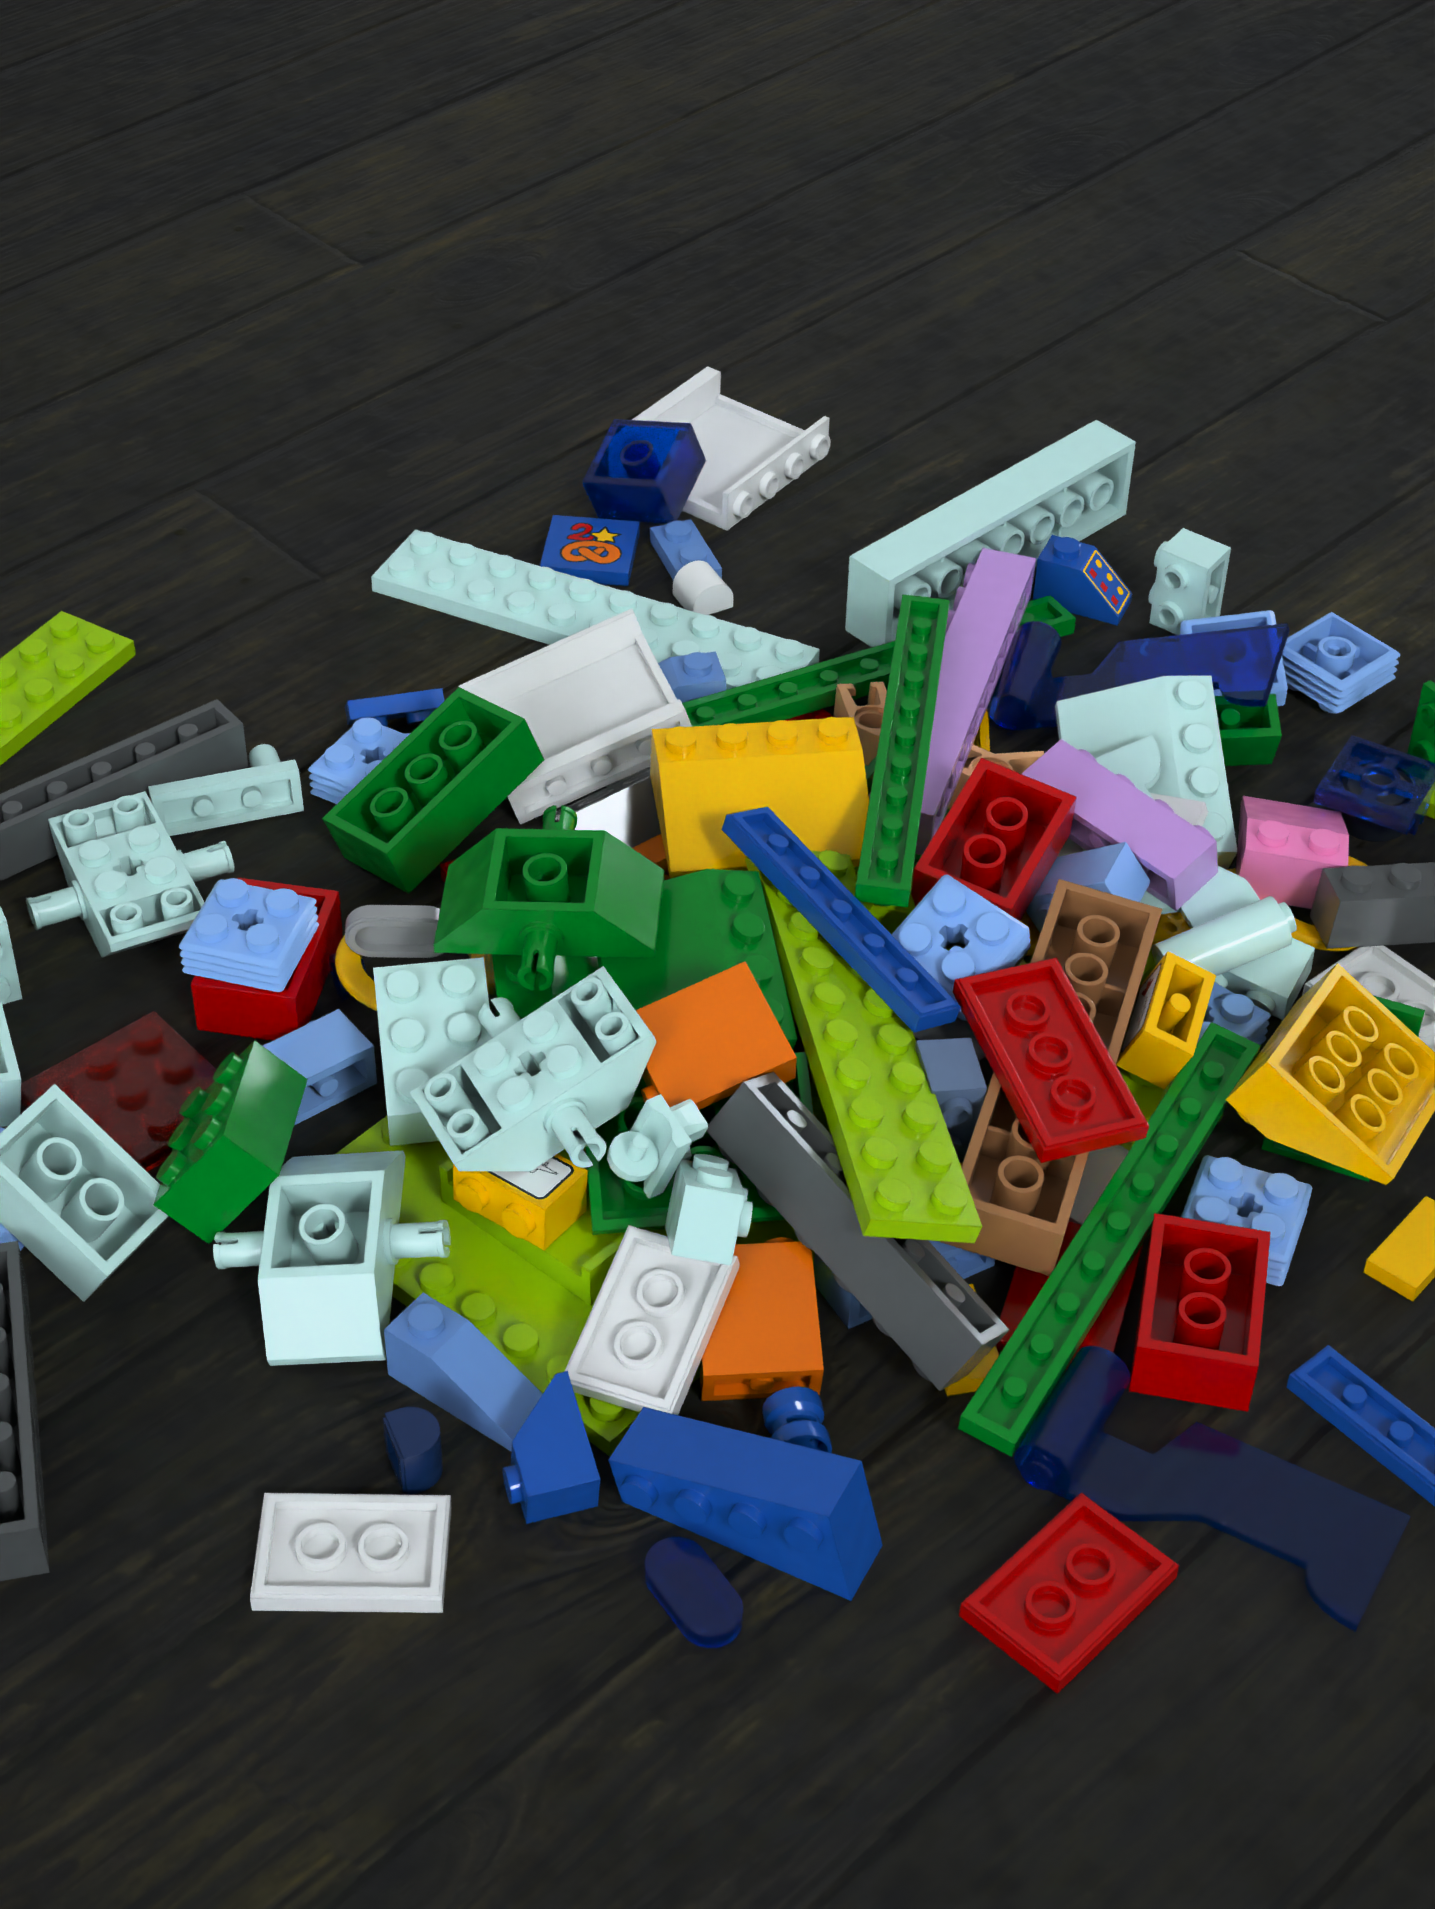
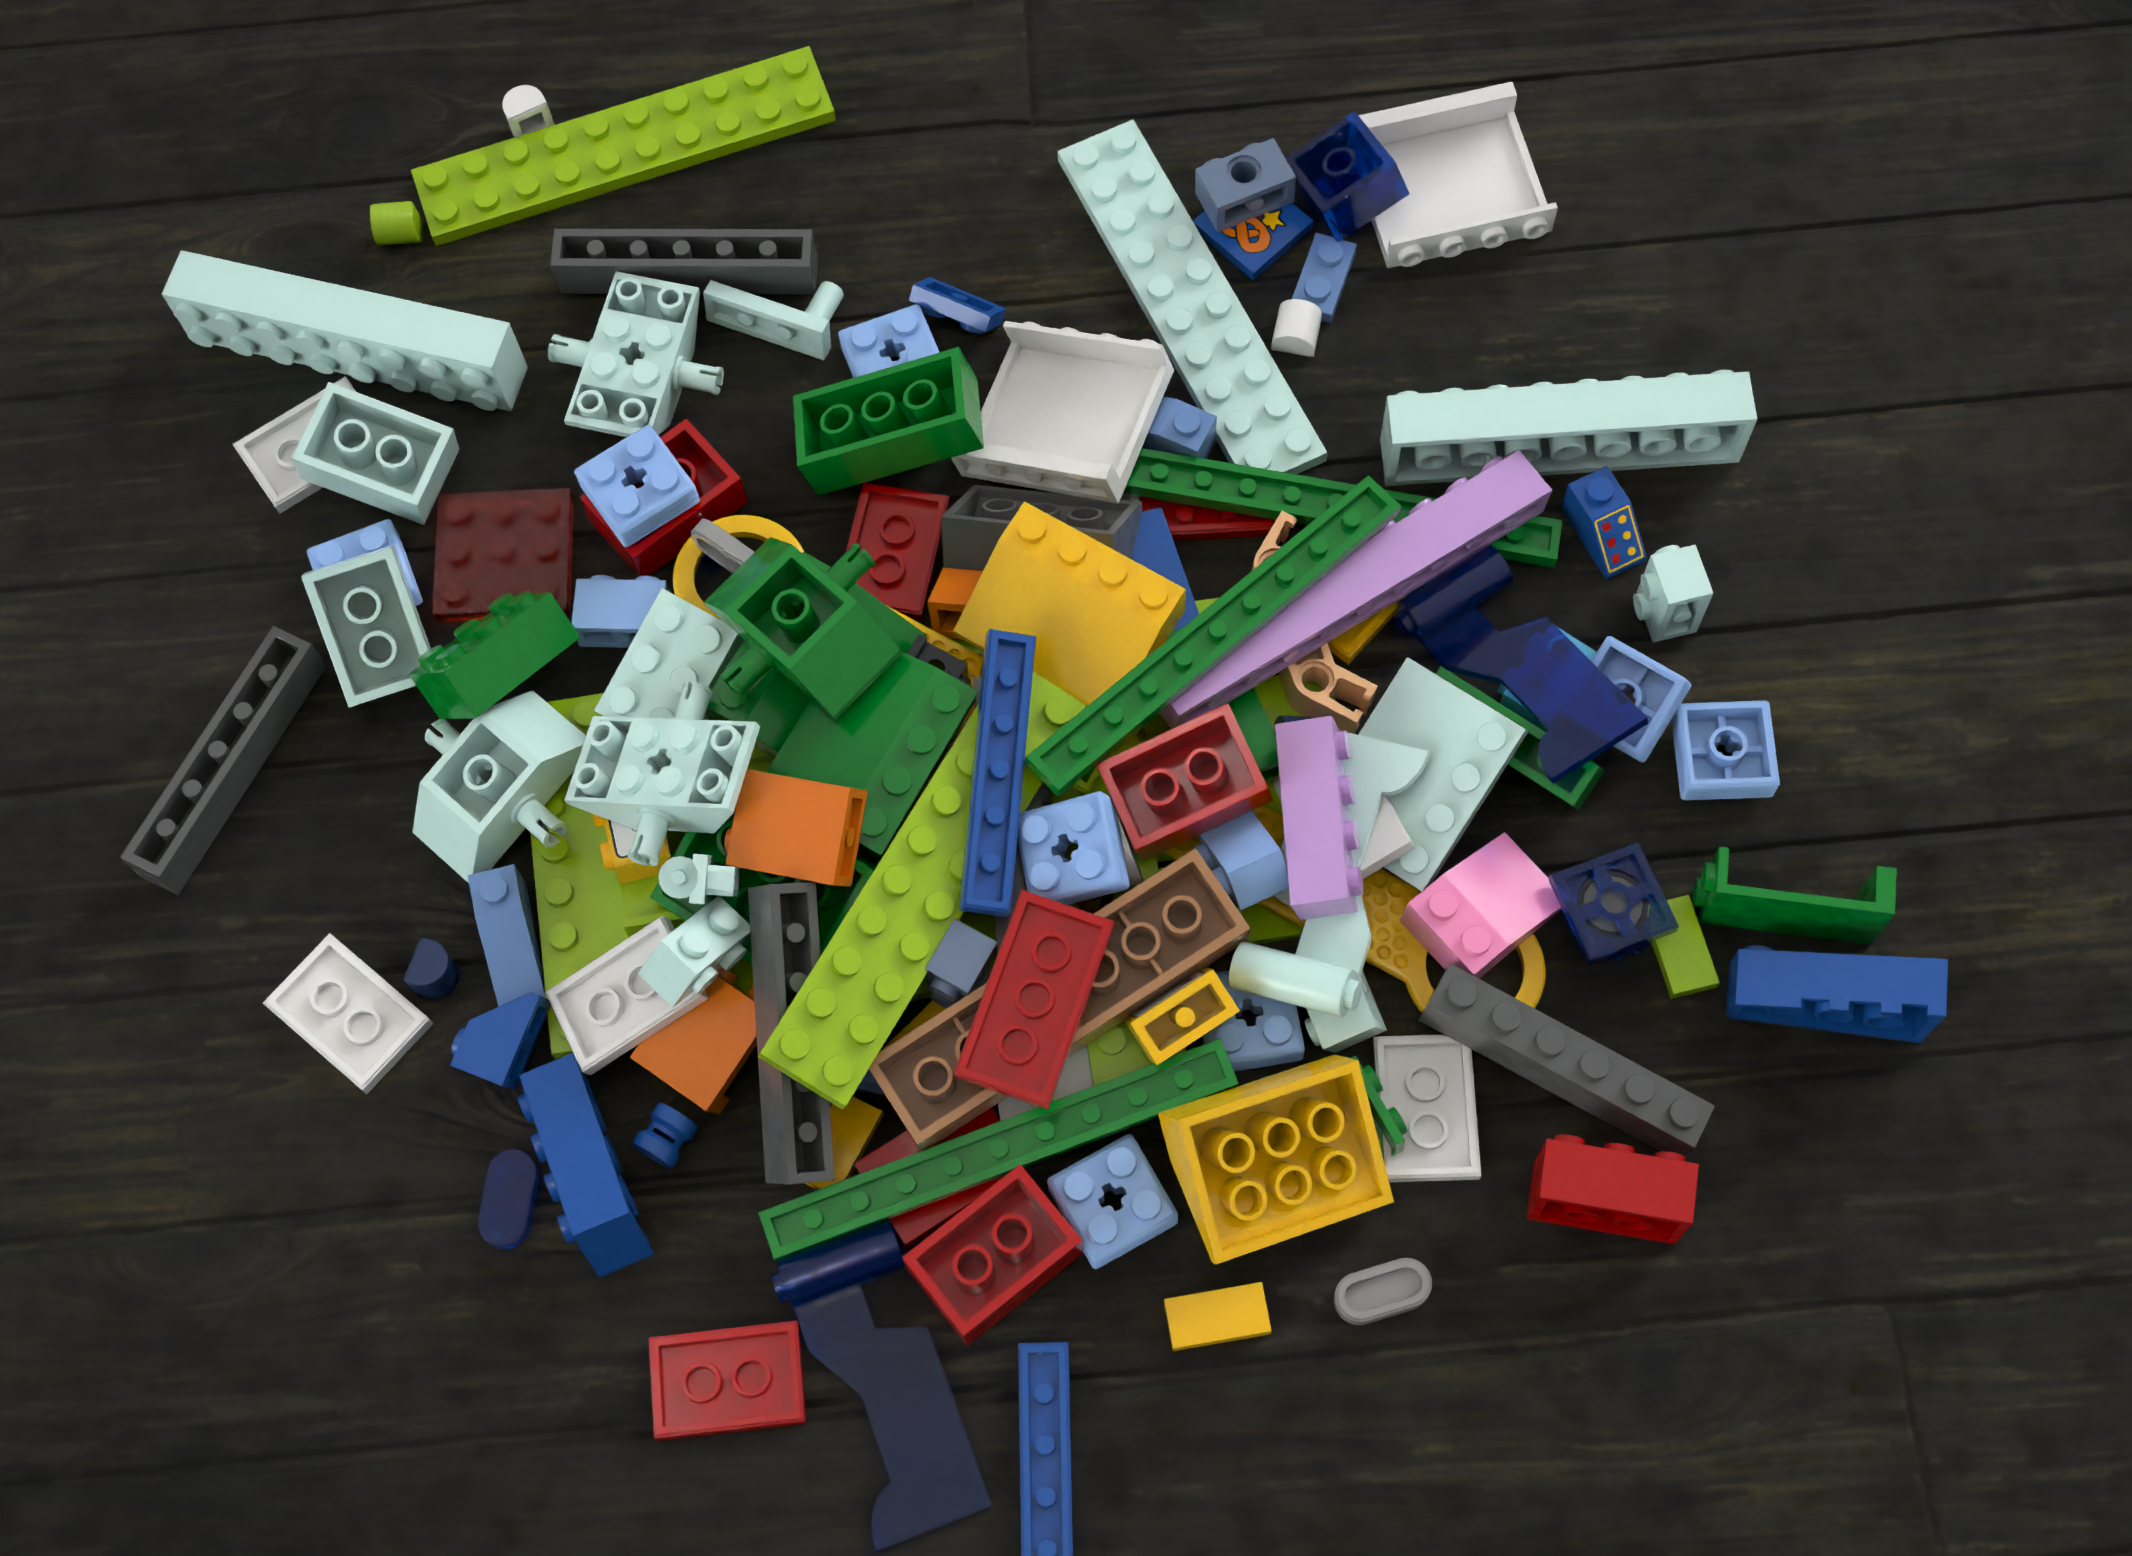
camera: 45 degrees right, 25 degrees up
none -> sand blue brick [1195,138,1296,232]

